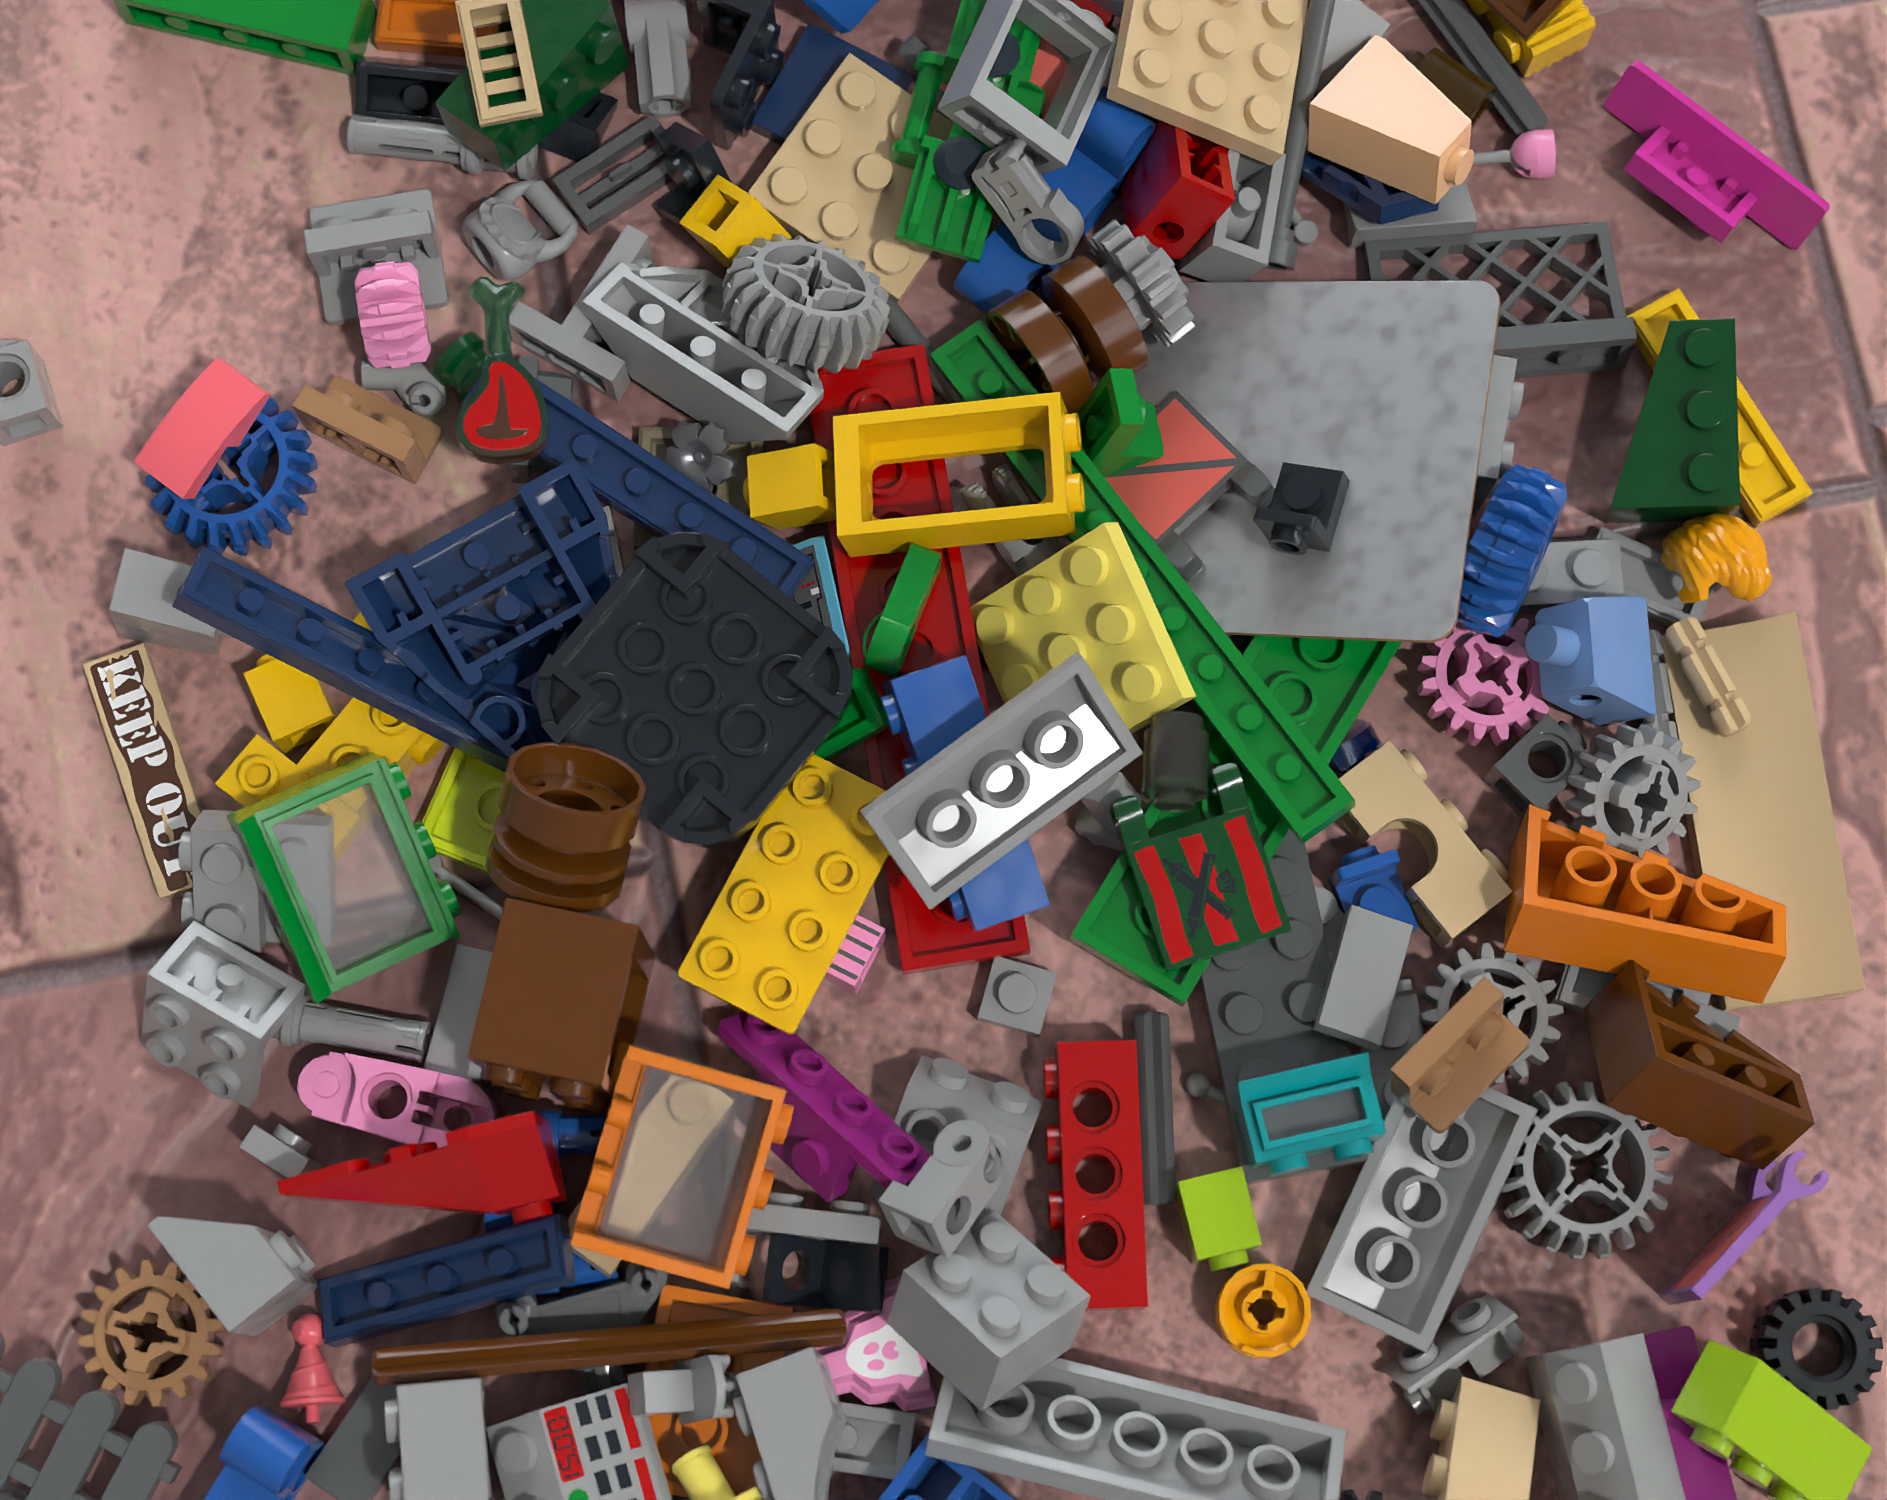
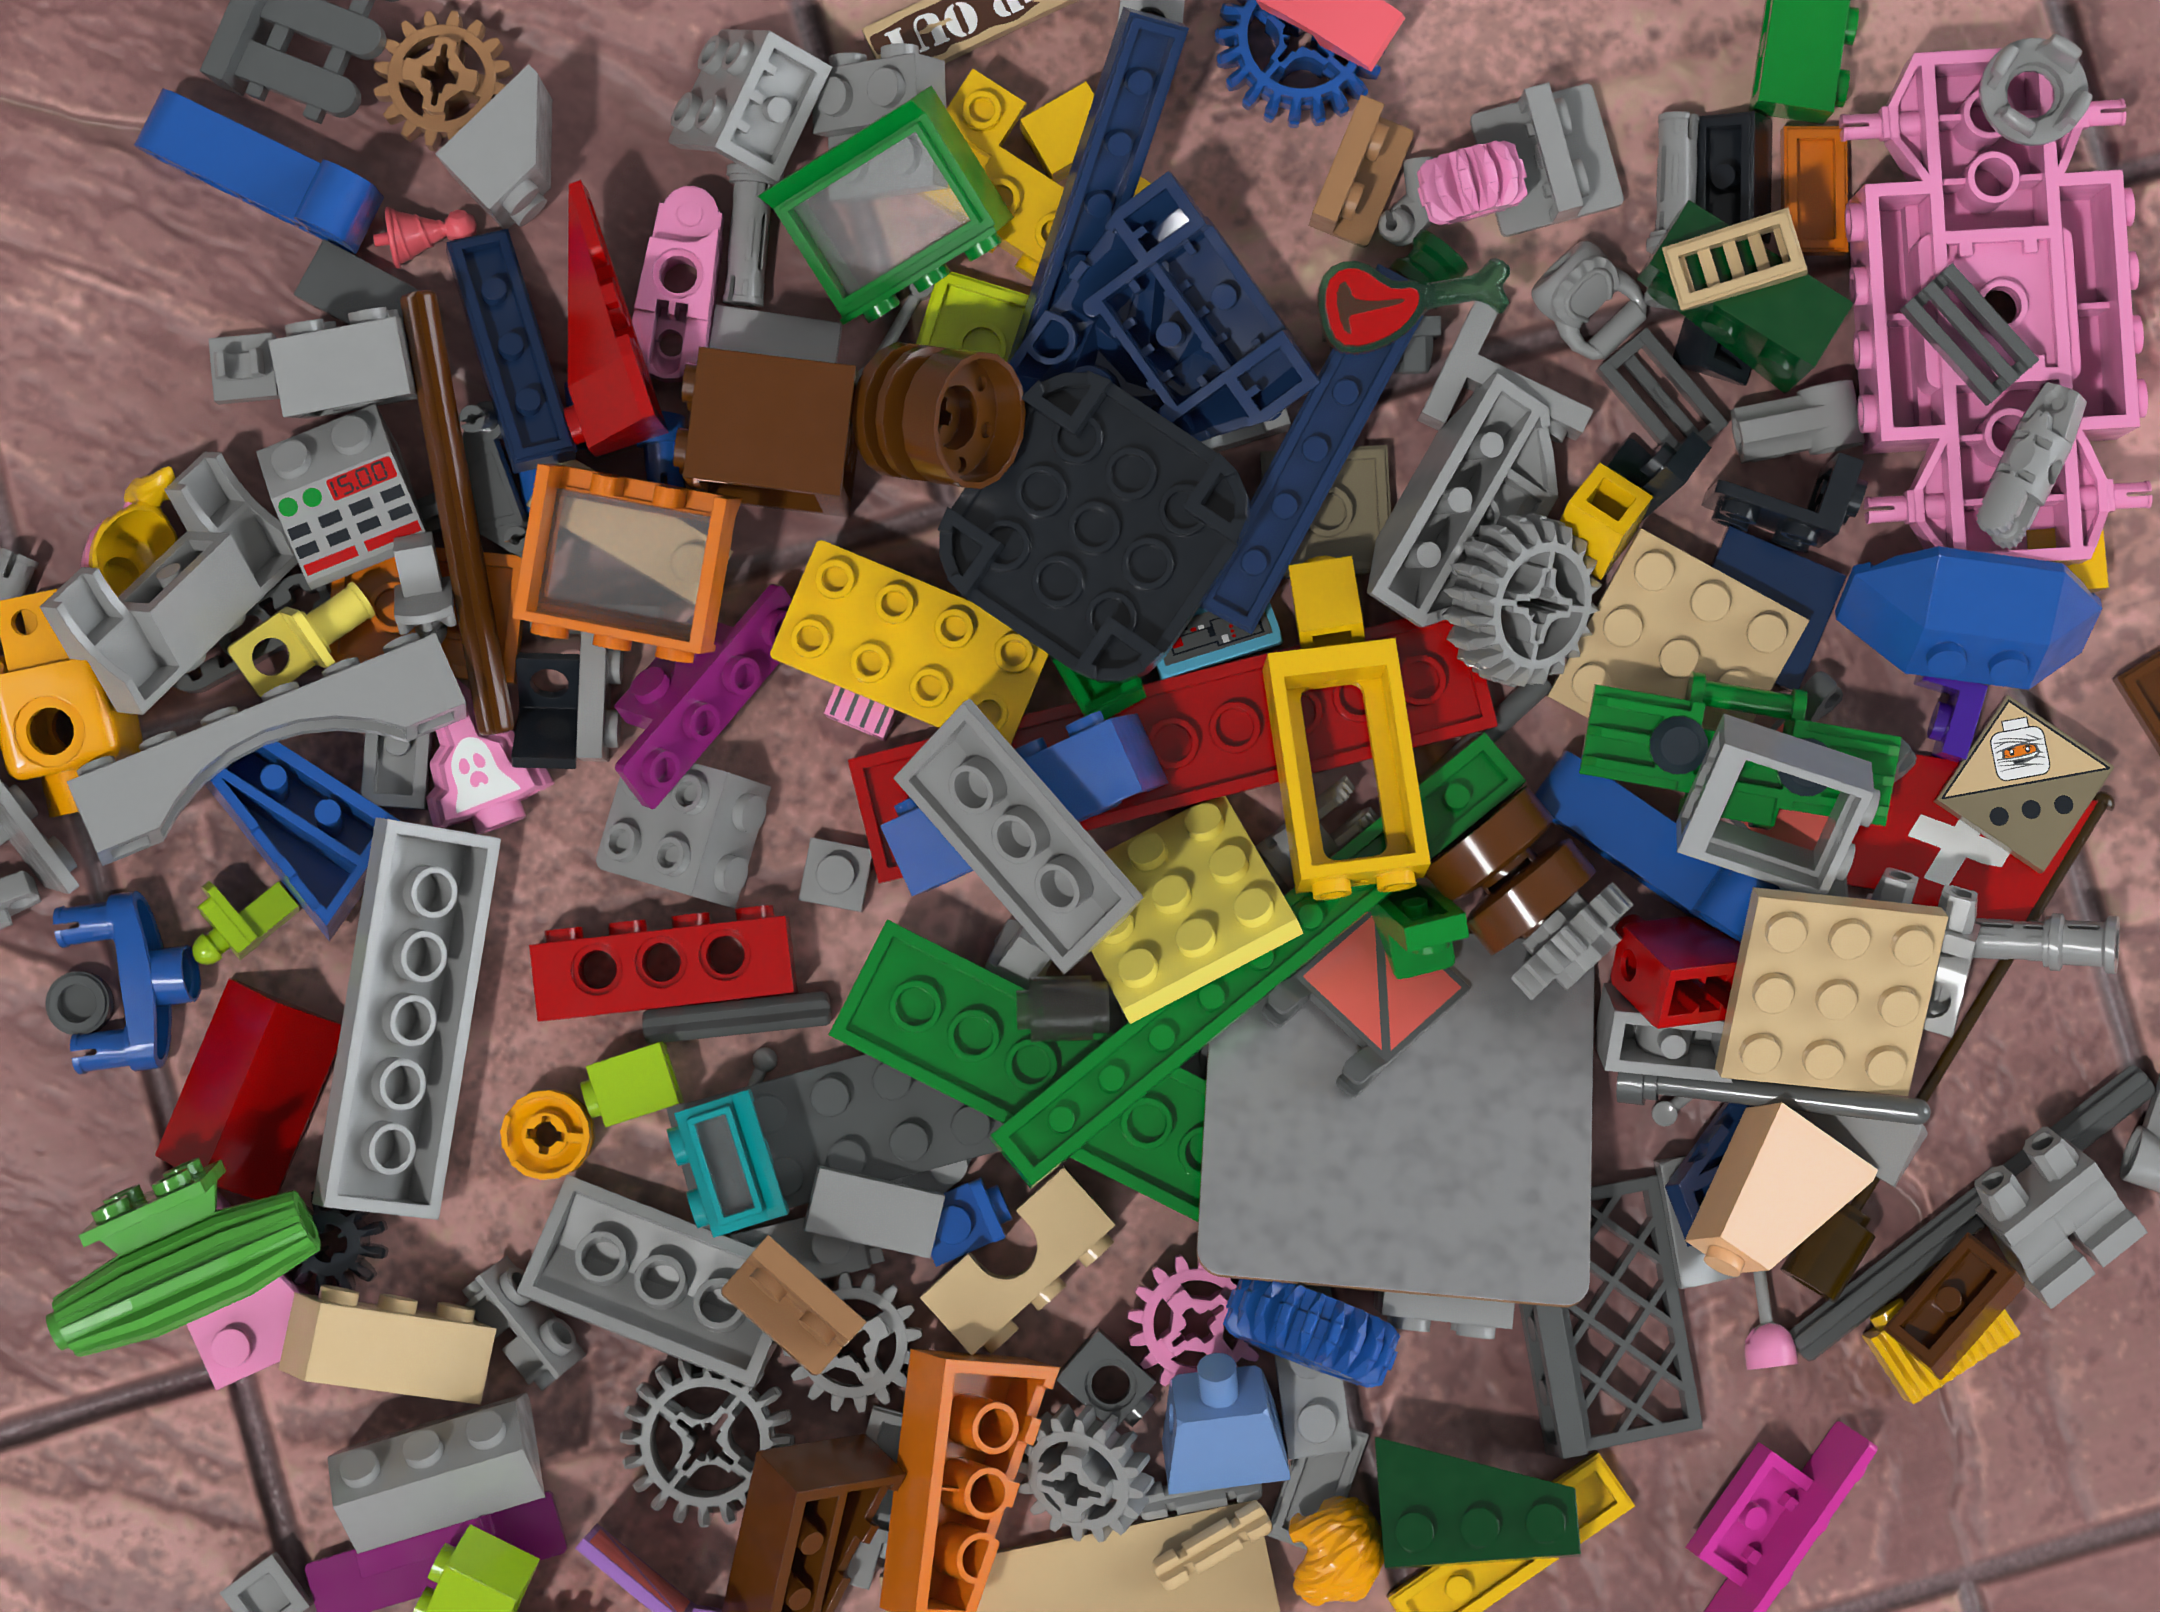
camera: 85 degrees right, 10 degrees up
light grey plate [239,1124,321,1178] -> none
flat silver plant [663,421,737,492] -> none
green piece [862,543,942,678] -> none
light grey leg [878,1119,1004,1258] -> none
light grey brick [887,1211,1091,1411] -> none
light grey piece [972,139,1084,265] -> none
flag [1109,763,1292,973] -> none
black bracket [1253,462,1350,555] -> none
clear blue tile [1328,722,1381,773] -> none

